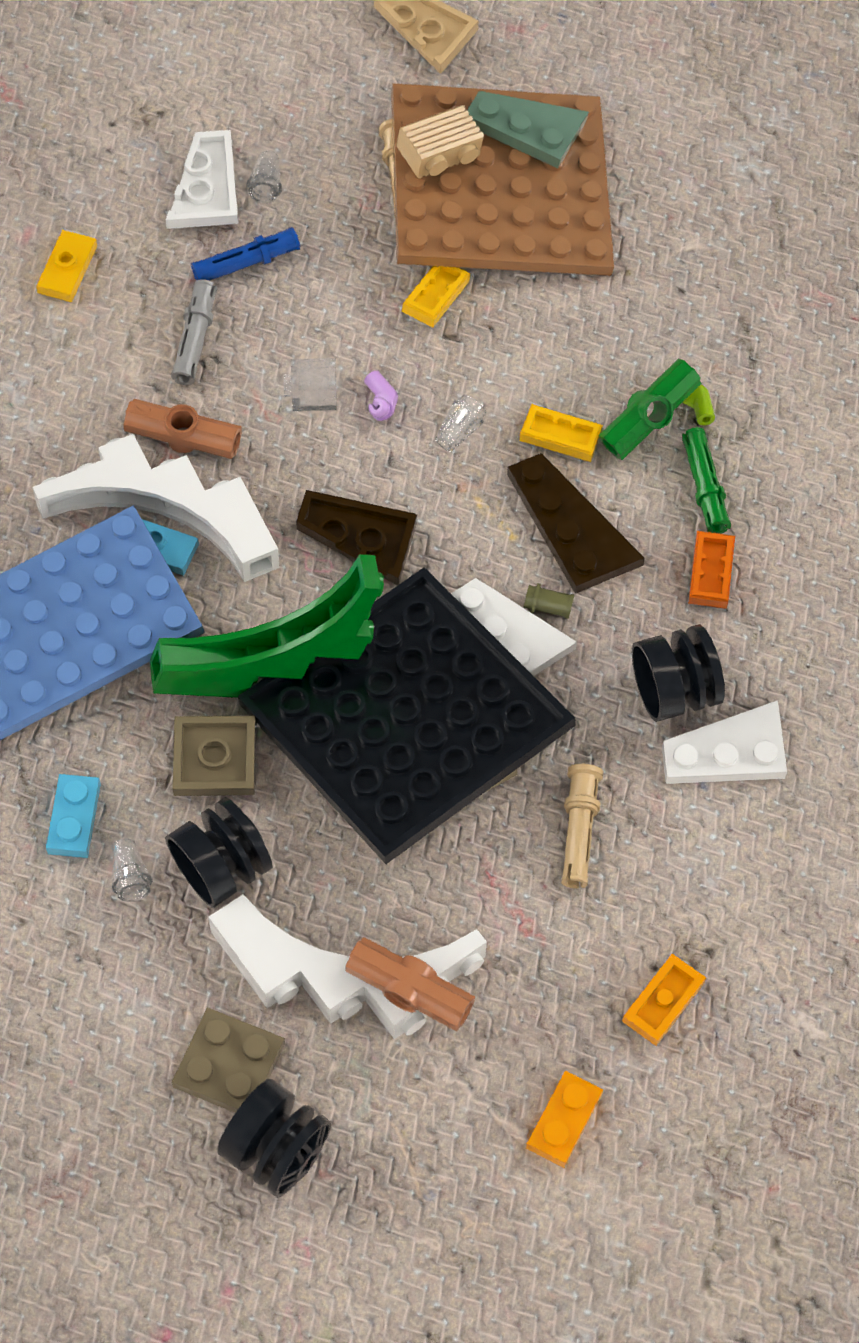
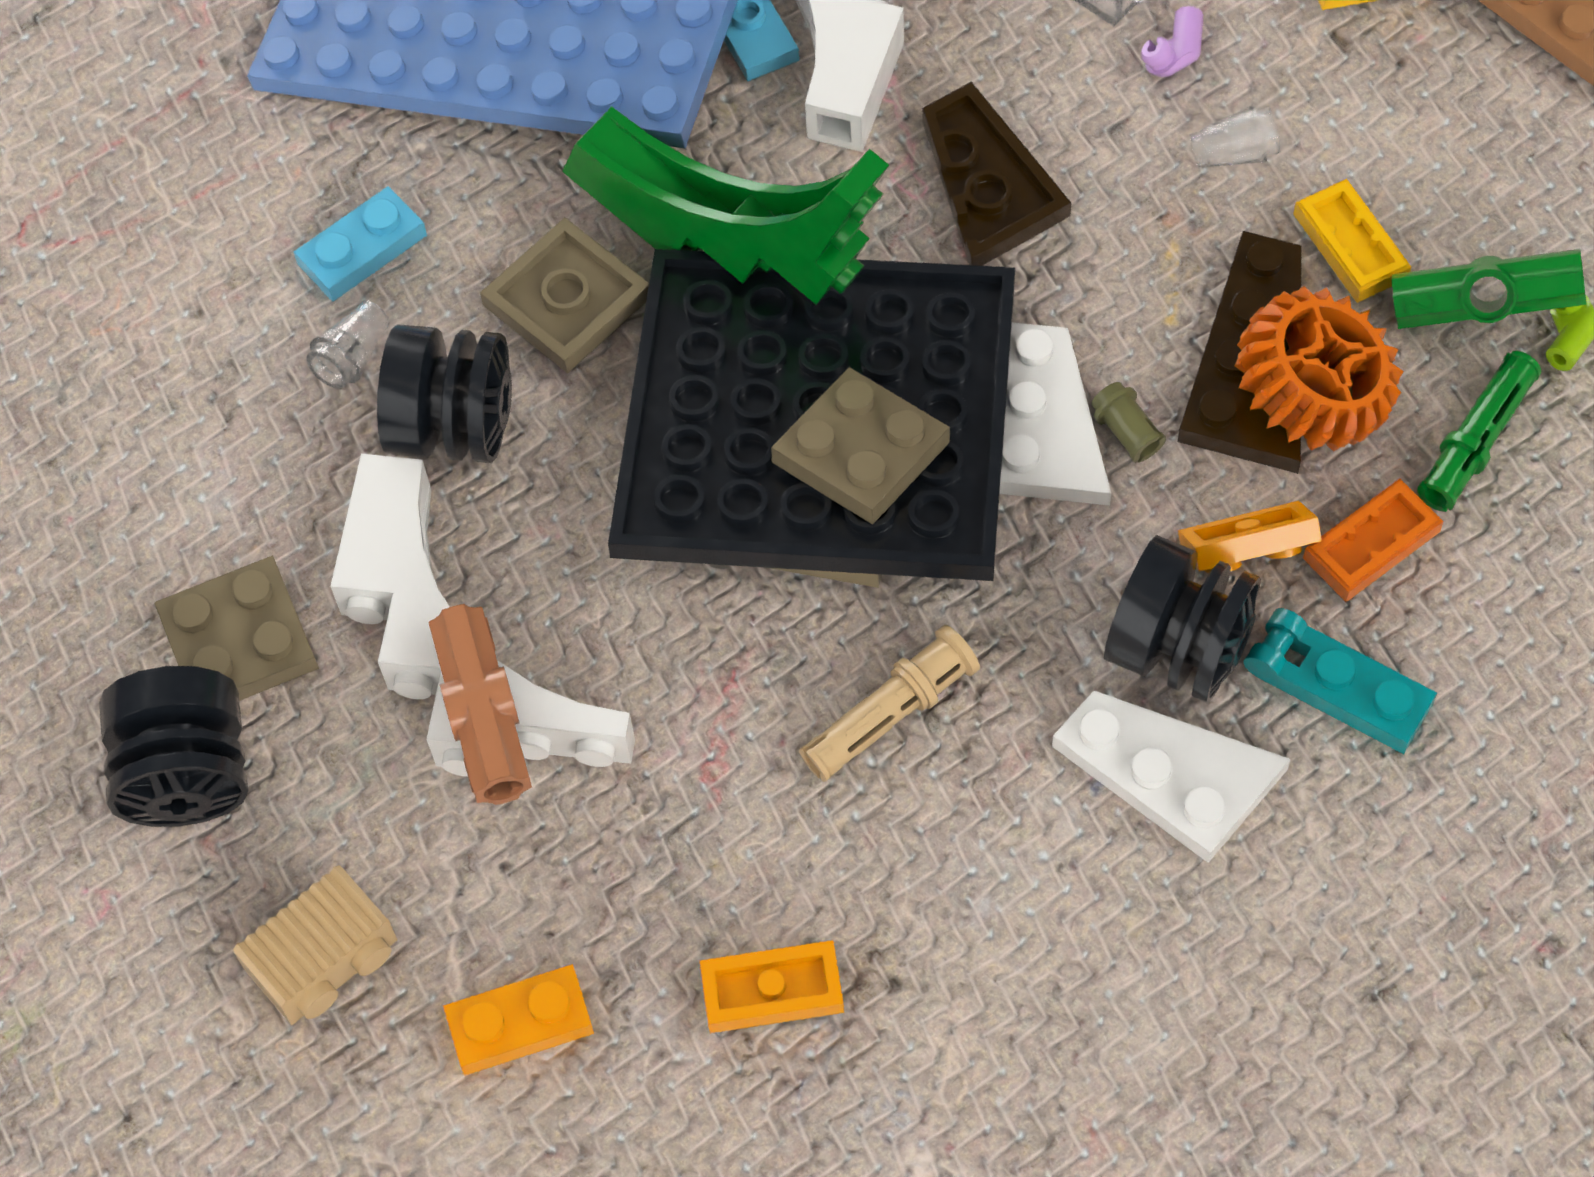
camera: 50 degrees right, 0 degrees up
none -> tan brick [233,865,397,1026]
none -> dark tan plate [771,367,950,525]
none -> light orange plate [1178,500,1322,573]
none -> orange gear [1234,286,1404,452]
none -> teal plate [1243,608,1437,754]

